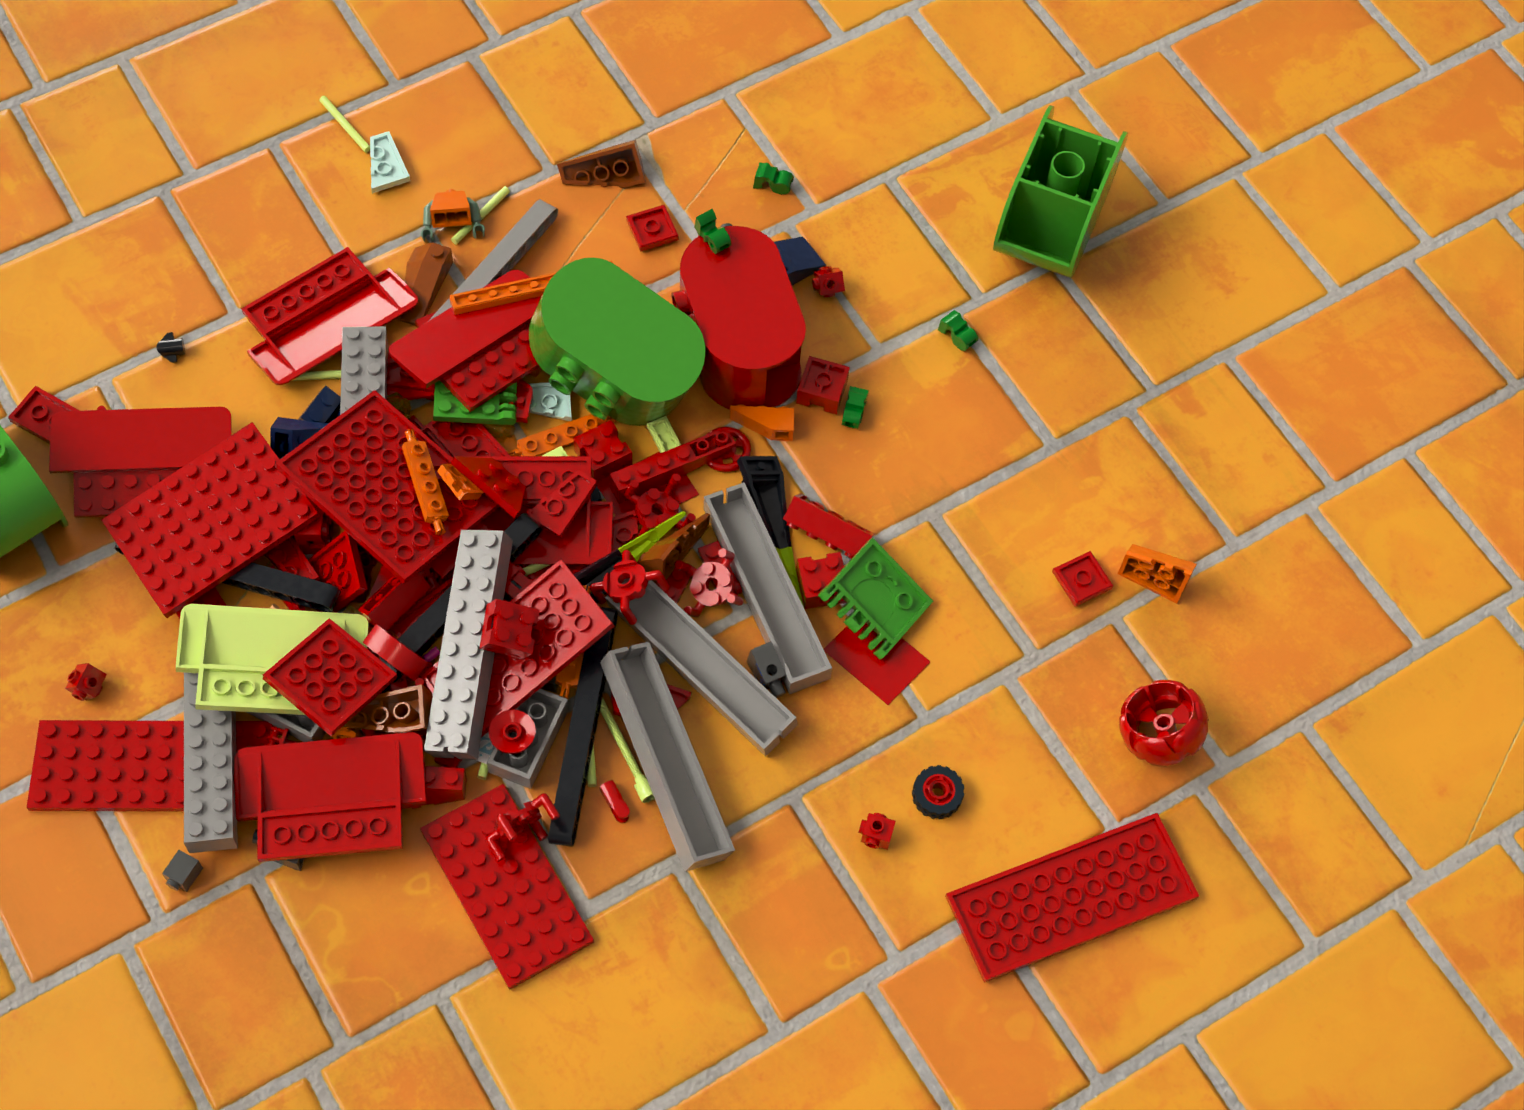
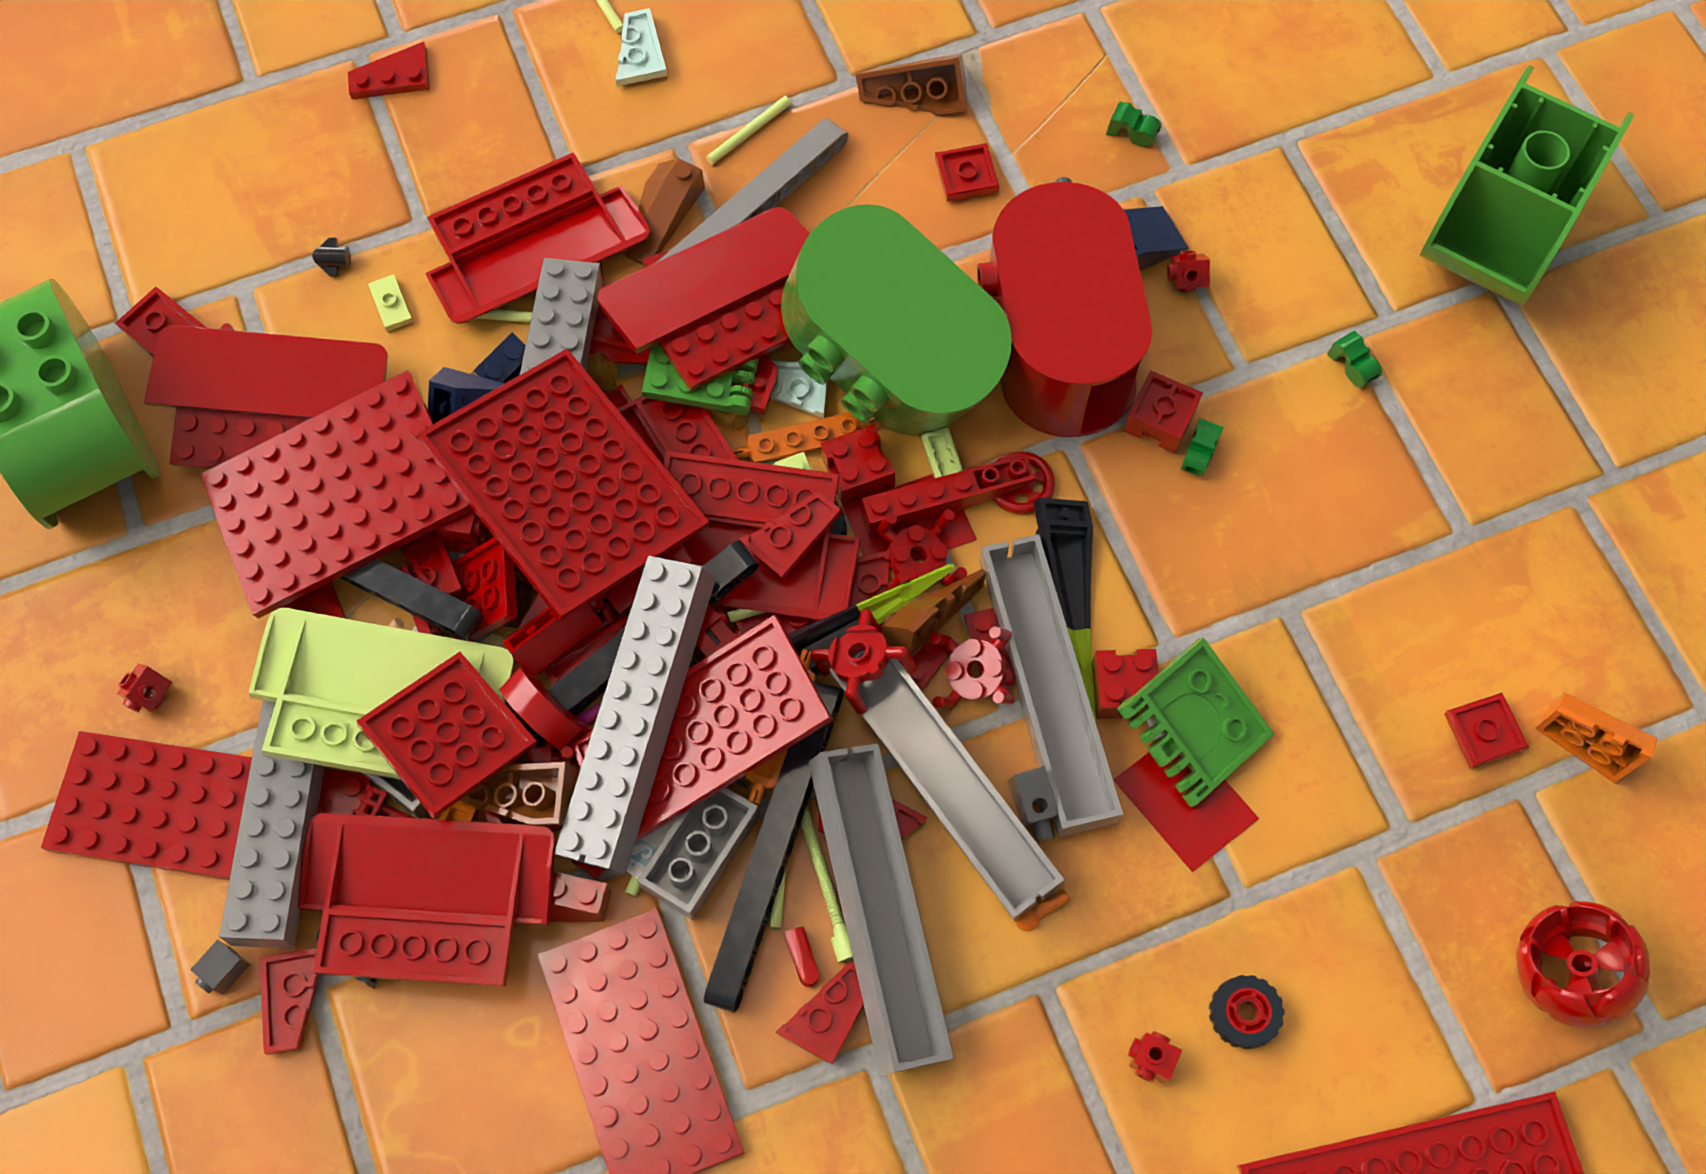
camera: 15 degrees right, 5 degrees up
orange plate [402,429,449,535] -> none
orange torso [421,189,485,242] -> none
orange wing [437,464,484,500] -> none
orange tile [449,260,613,315] -> none
red wing [450,456,526,518] -> none
red piece [479,599,539,659] -> none
red plate [485,793,560,862] -> none
red dish [489,709,536,754] -> none
green leg [694,208,731,254] -> none
orange slope [730,404,794,441] -> none
red wedge [783,493,875,559] -> none
none -> red wing [259,948,320,1055]
none -> red wing [348,41,429,99]
none -> yellowish green plate [368,274,413,332]
none -> red wing [775,962,864,1065]
none -> orange bar [1015,889,1070,931]

